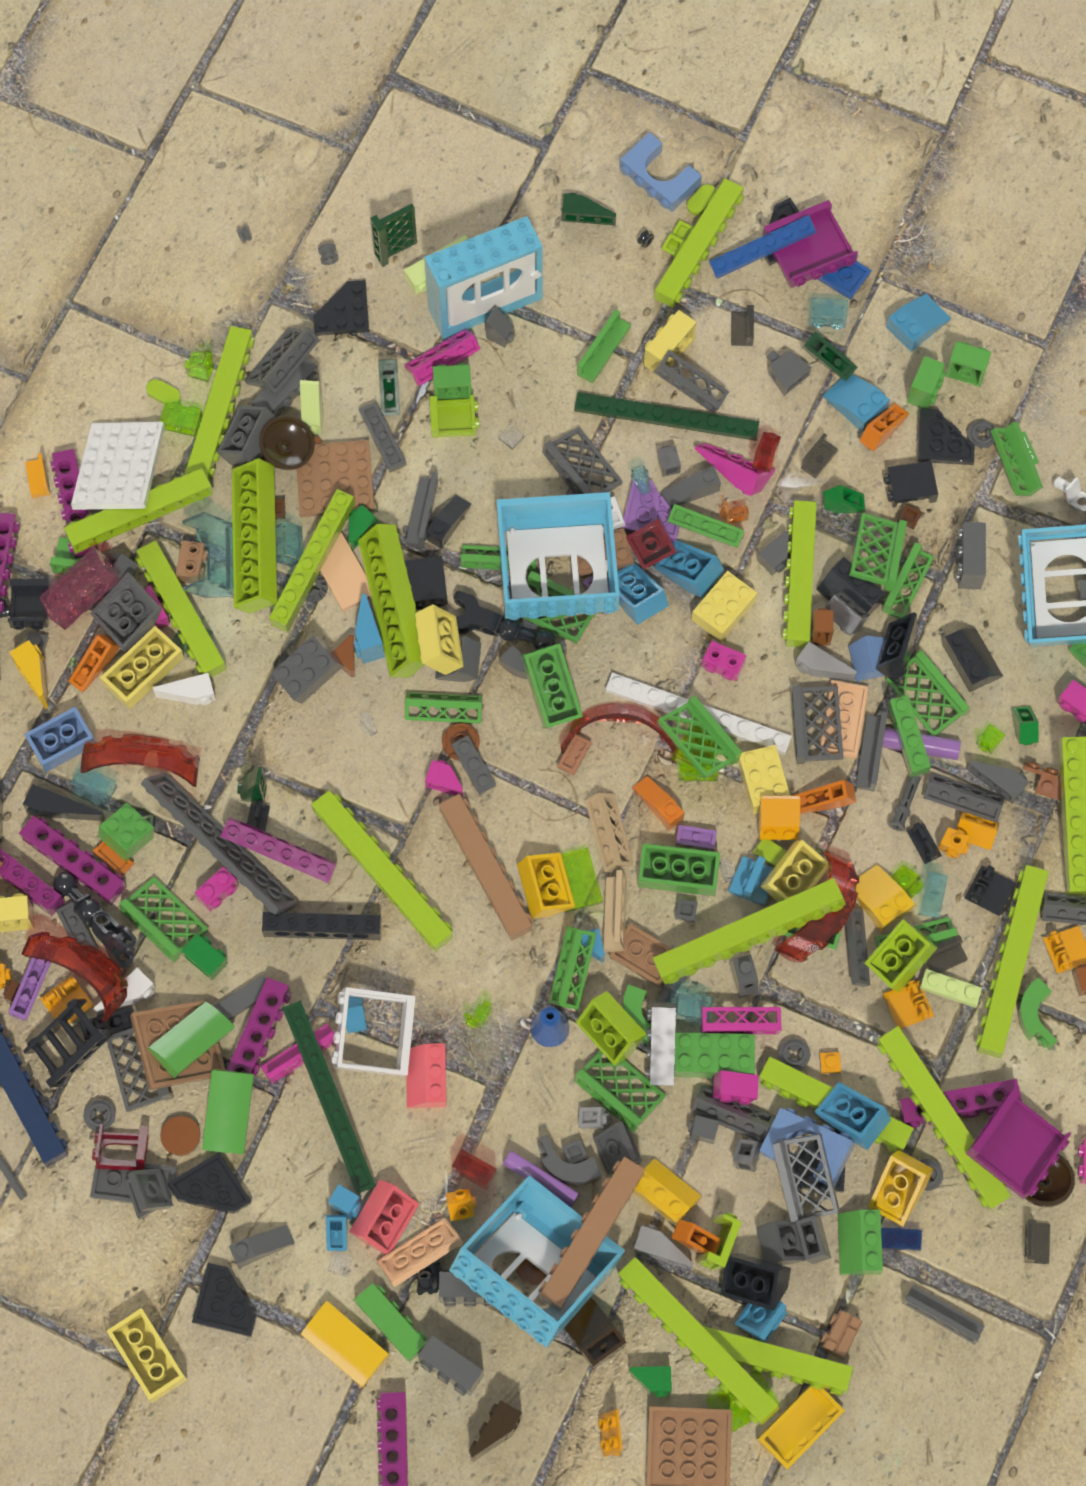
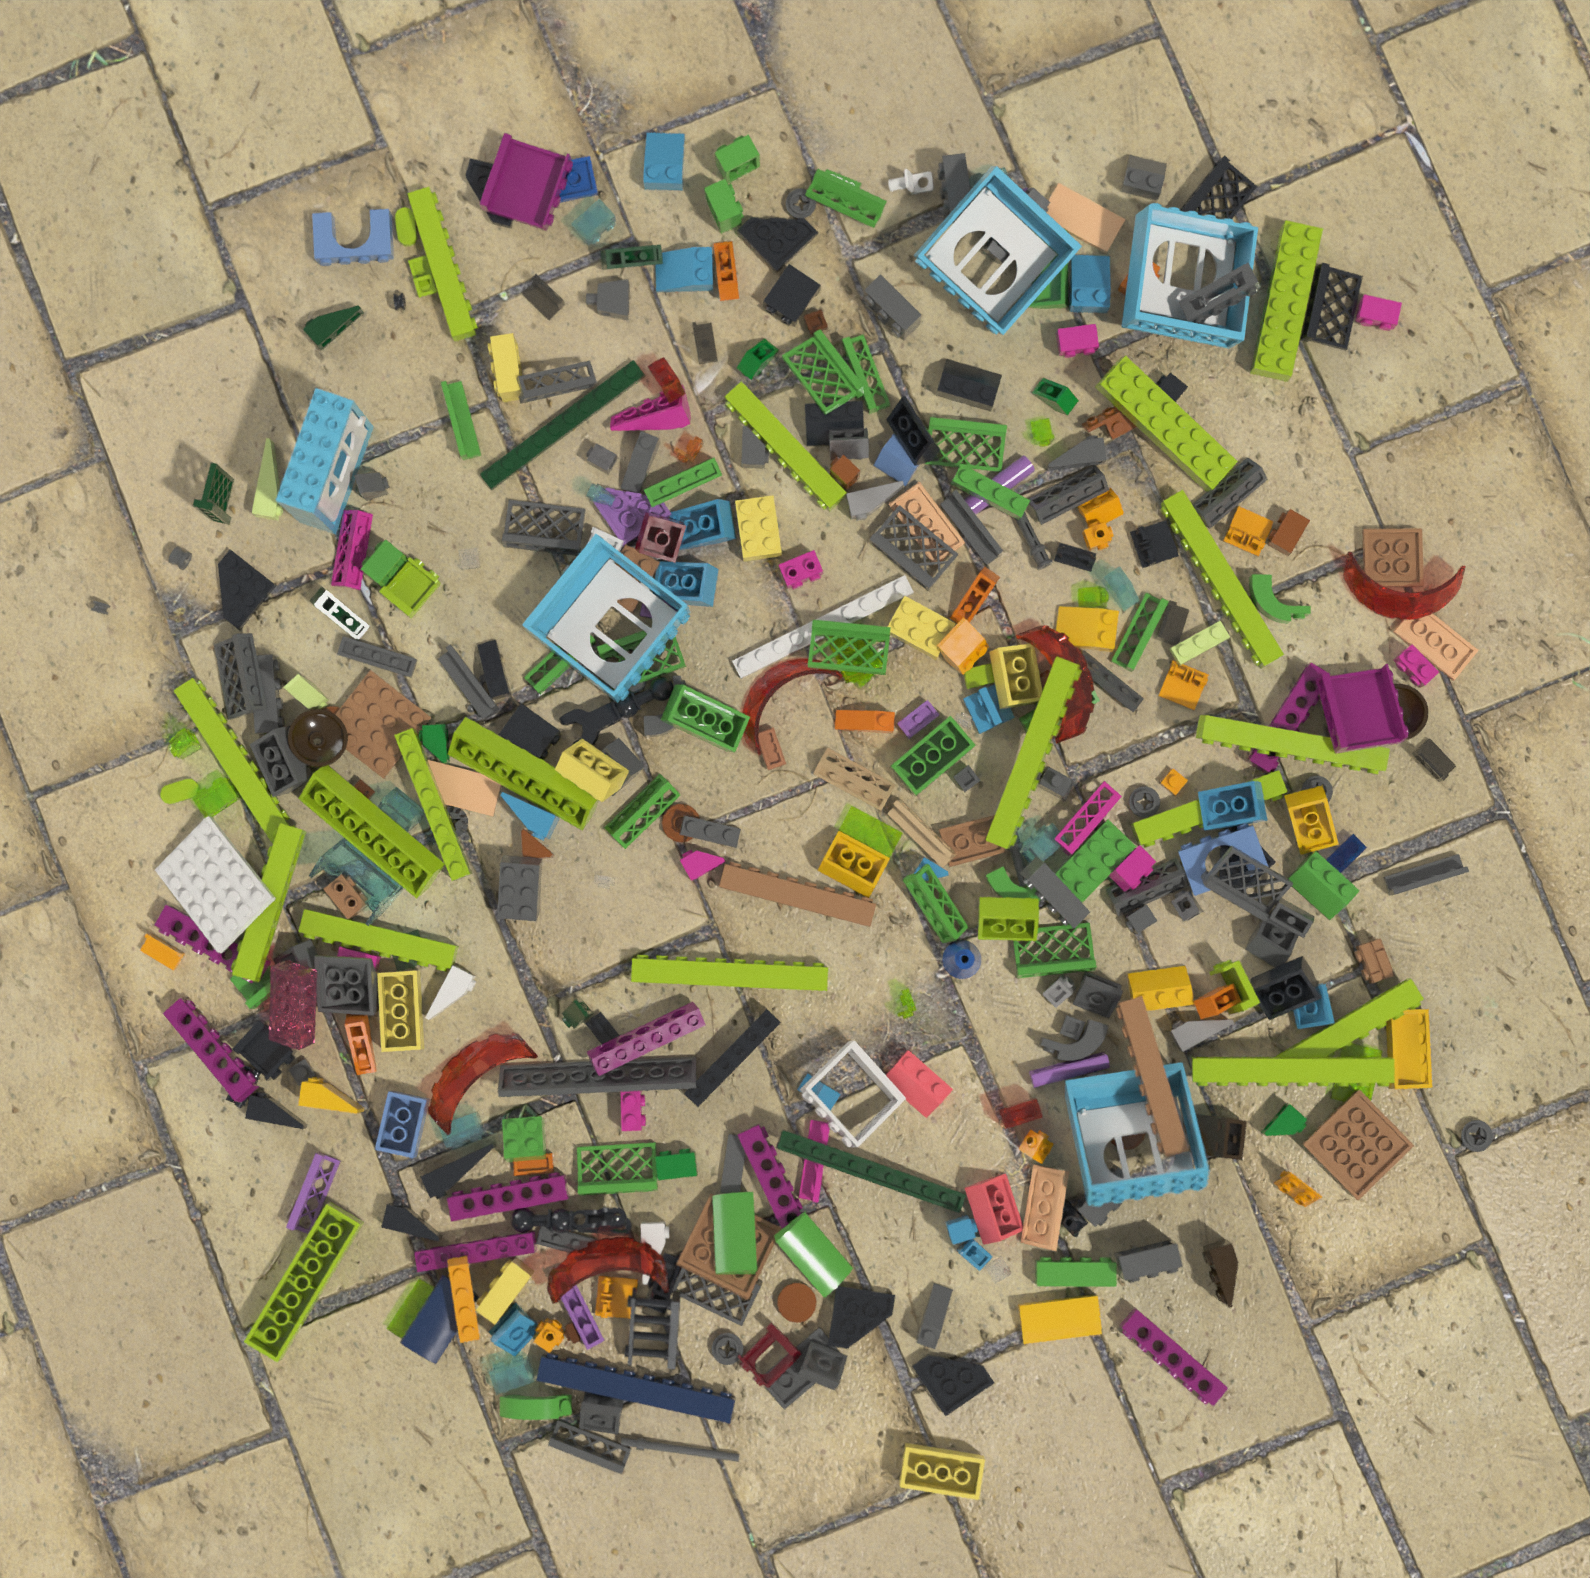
camera: 45 degrees left, 15 degrees up
blue plate [709,215,817,279] -> none
lime slope [865,919,938,992] -> none

